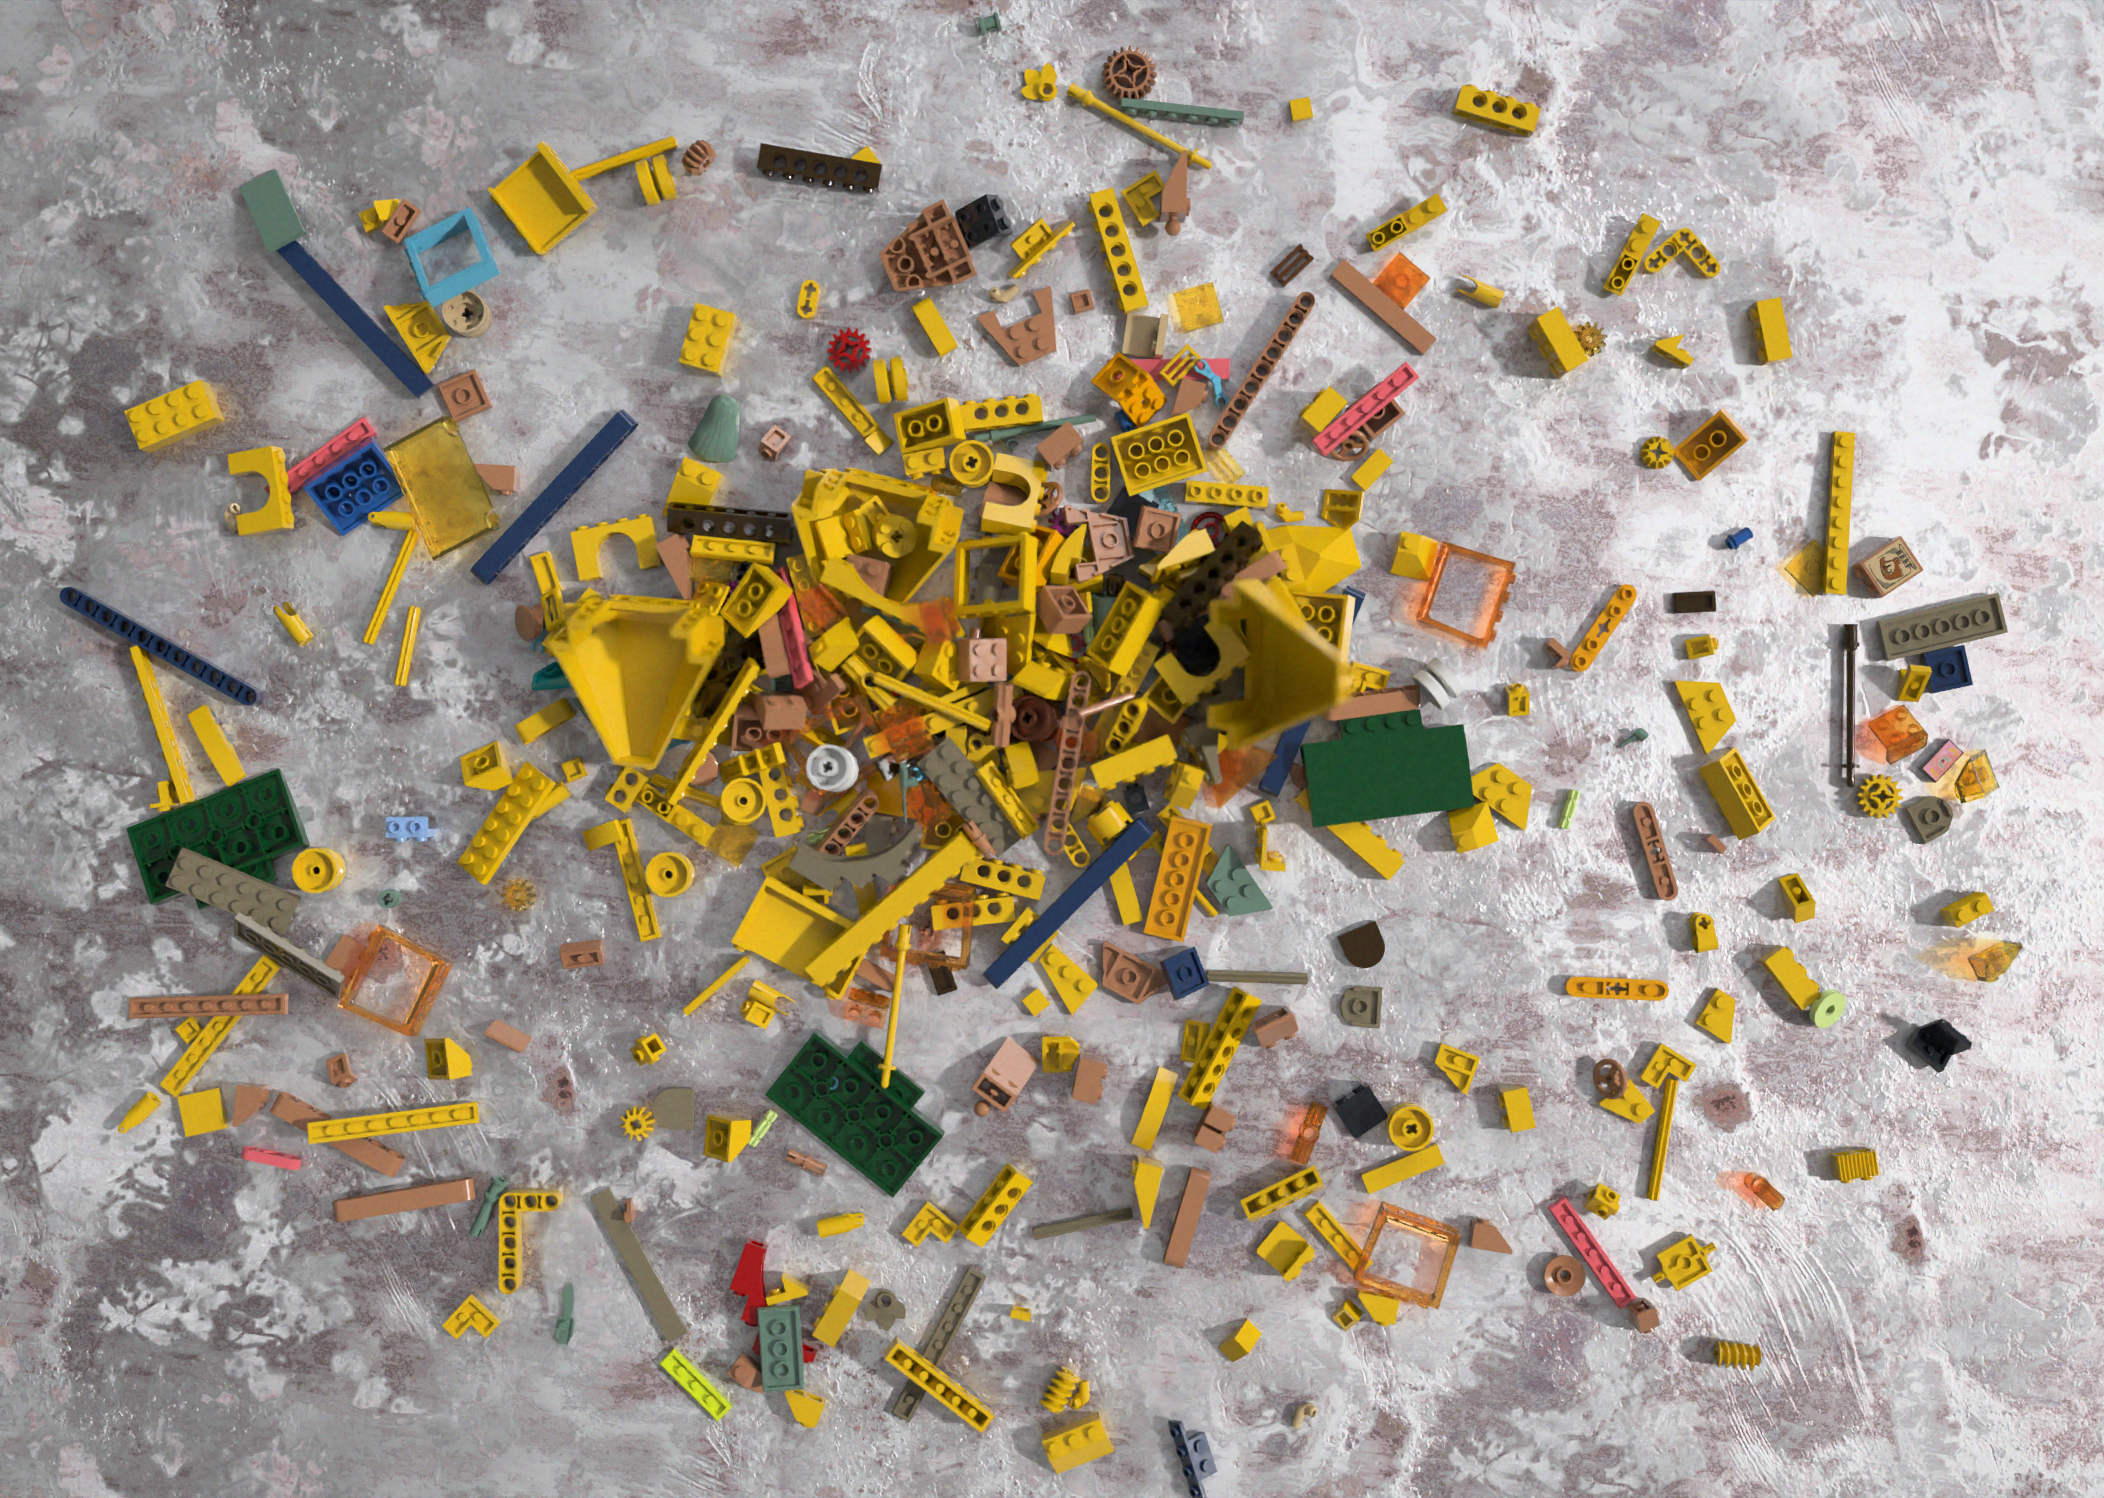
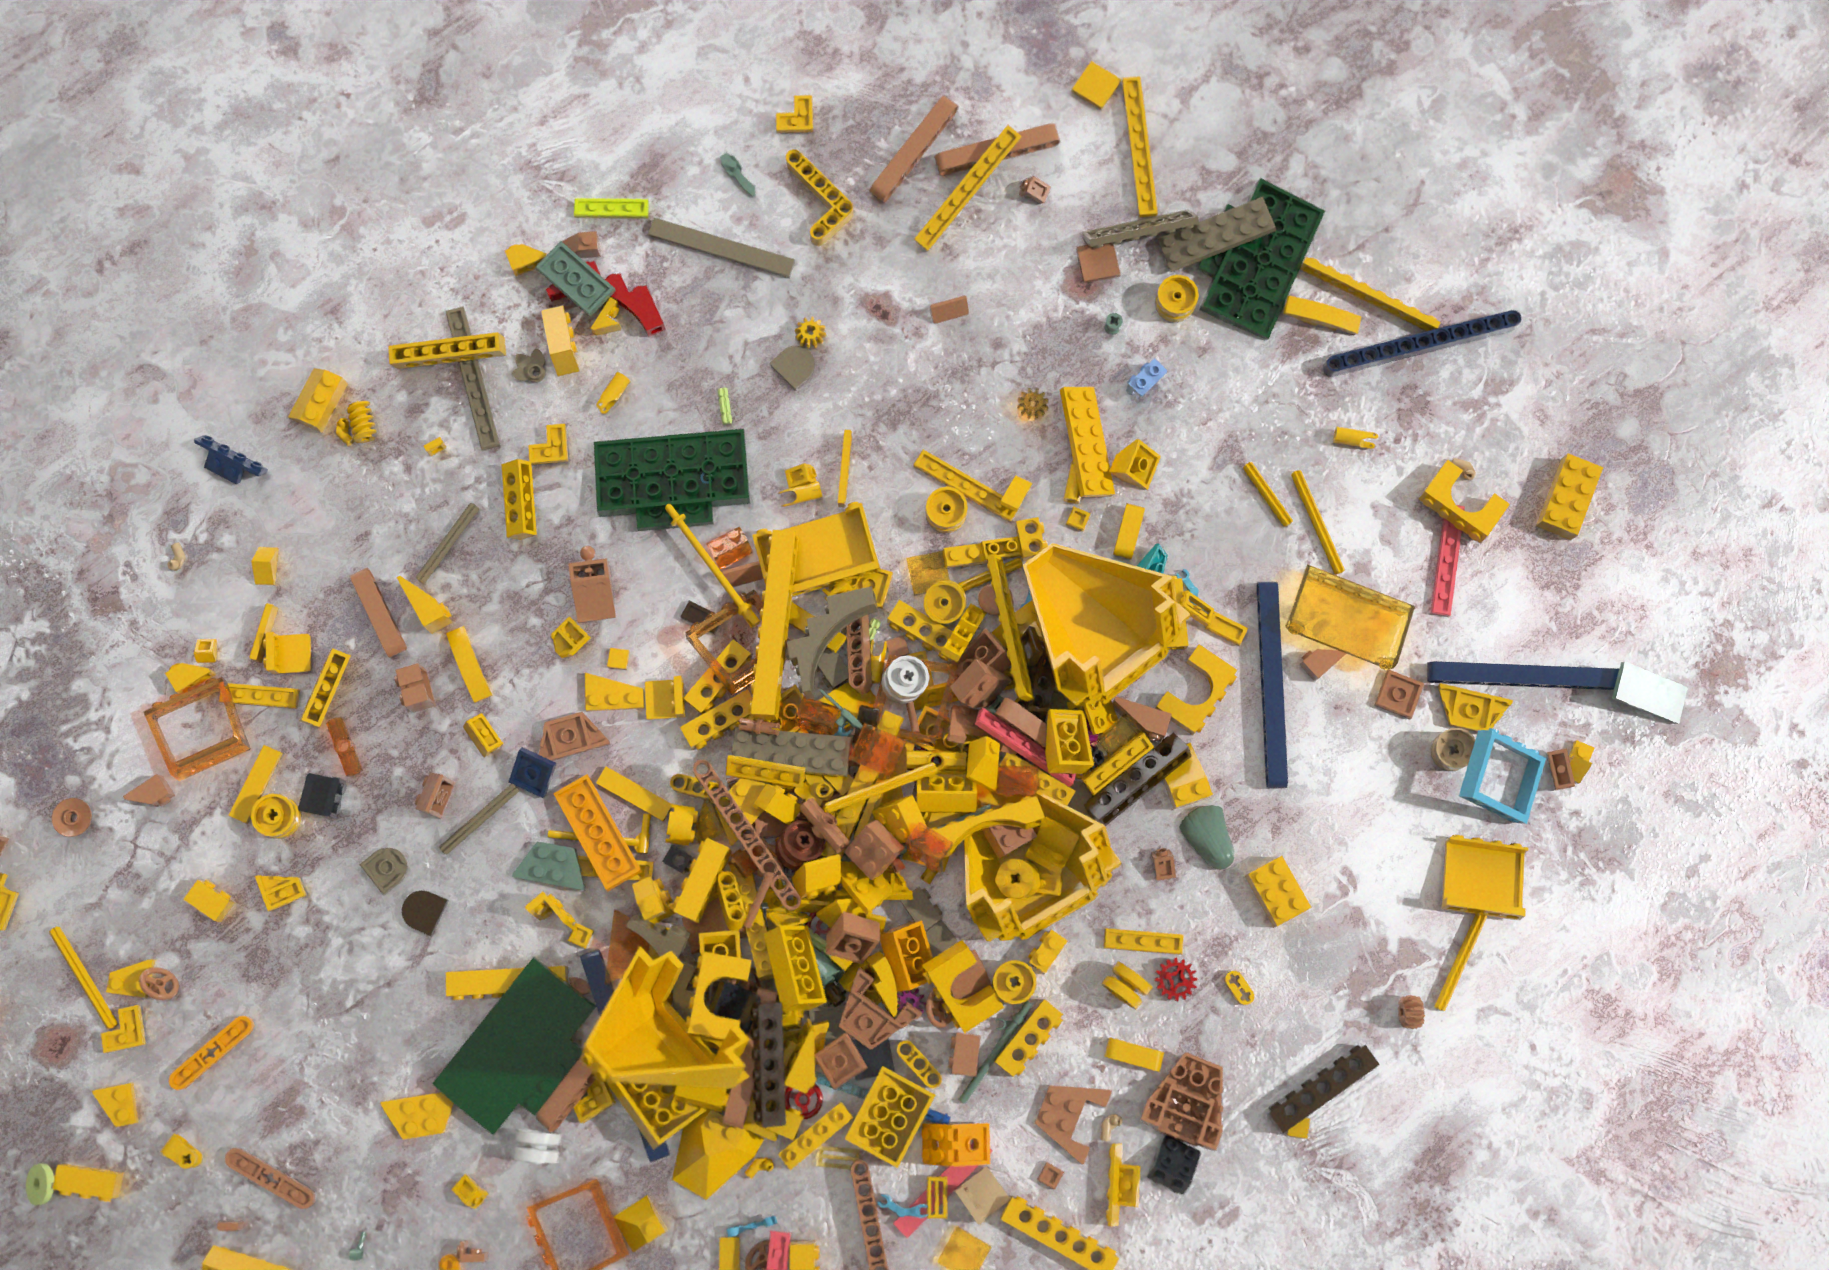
camera: 130 degrees right, 10 degrees down
yellow piece [117,1091,162,1134] -> none
nougat tile [128,993,288,1019] -> none
yellow bracket [149,781,177,812] -> none
yellow tile [174,1017,204,1045] -> none
nougat slope [232,1083,270,1127] -> none
coral beam [241,1146,302,1170] -> none
blue slope [303,436,411,536] -> none
clear orange windscreen [338,925,454,1036] -> none
yellow piece [368,511,419,531] -> none
yellow slope [424,1038,472,1080] -> none
sand green pin [469,1175,509,1238] -> none
nougat piece [515,603,544,642] -> none
nougat slope [559,939,604,969] -> none
nougat tile [623,1198,636,1223] -> none
yellow brick [629,1033,667,1067] -> none
yellow wheel [635,154,678,207] -> none
yellow slope [703,1114,752,1163] -> none
nougat pin [785,1148,828,1177] -> none
yellow slope [864,428,894,457] -> none
yellow brick [893,397,966,454] -> none
clear yellow gear [930,477,963,496] -> none
yellow window [953,532,1037,619] -> none
dark blue beam [982,816,1155,990] -> none
nougat brick [1071,1053,1108,1104] -> none
nougat slope [1171,377,1208,418] -> none
yellow brick [1177,986,1262,1110] -> none
yellow slope [1321,489,1364,529] -> none
yellow slope [1447,801,1499,854] -> none
coral tile [1547,1196,1637,1310] -> none
yellowish green axle [1558,789,1580,829] -> none
yellow brick [1584,1182,1620,1220] -> none
yellow slope [1778,873,1816,924] -> none
none -> yellow tile [249,603,279,663]
none -> medium azure piece [726,1216,777,1237]

